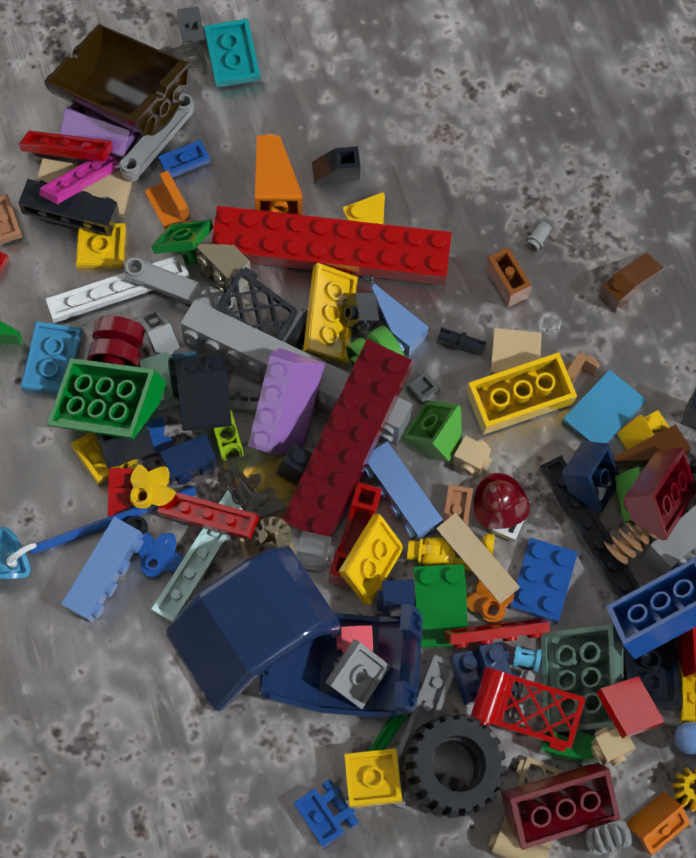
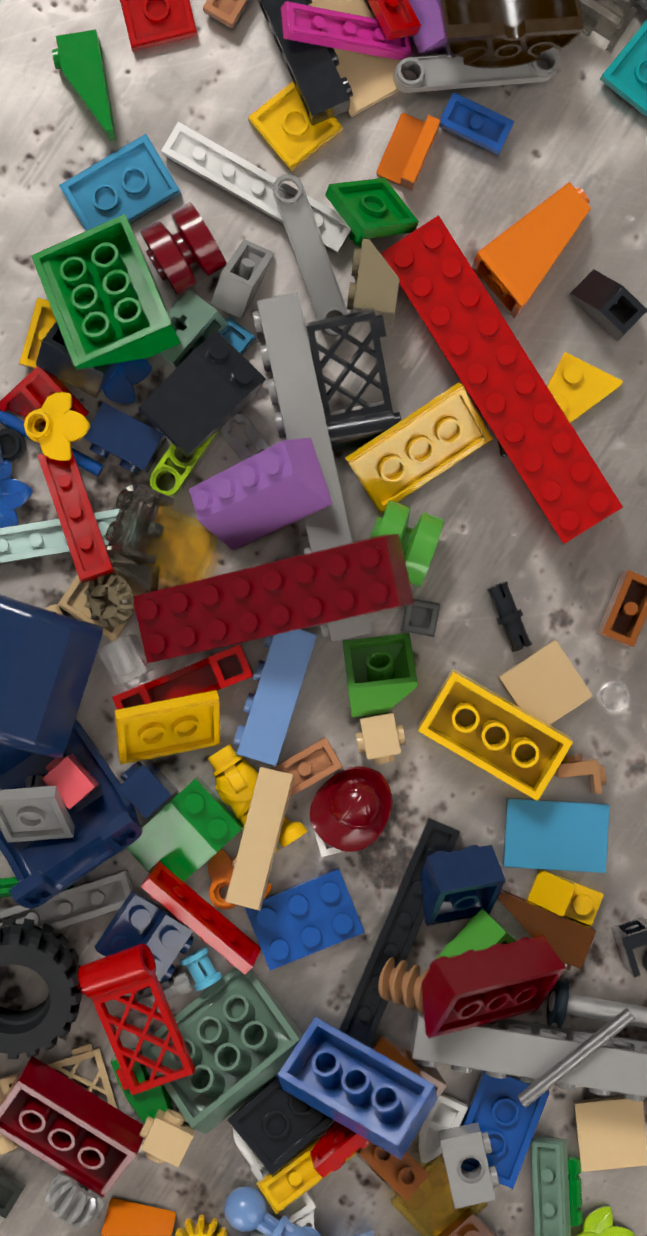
camera: 55 degrees right, 20 degrees up
black brick [275,442,313,486] -> none
black brick [342,293,380,331] -> none
medium blue slope [371,283,429,356] -> none
tile [597,676,665,739] -> none

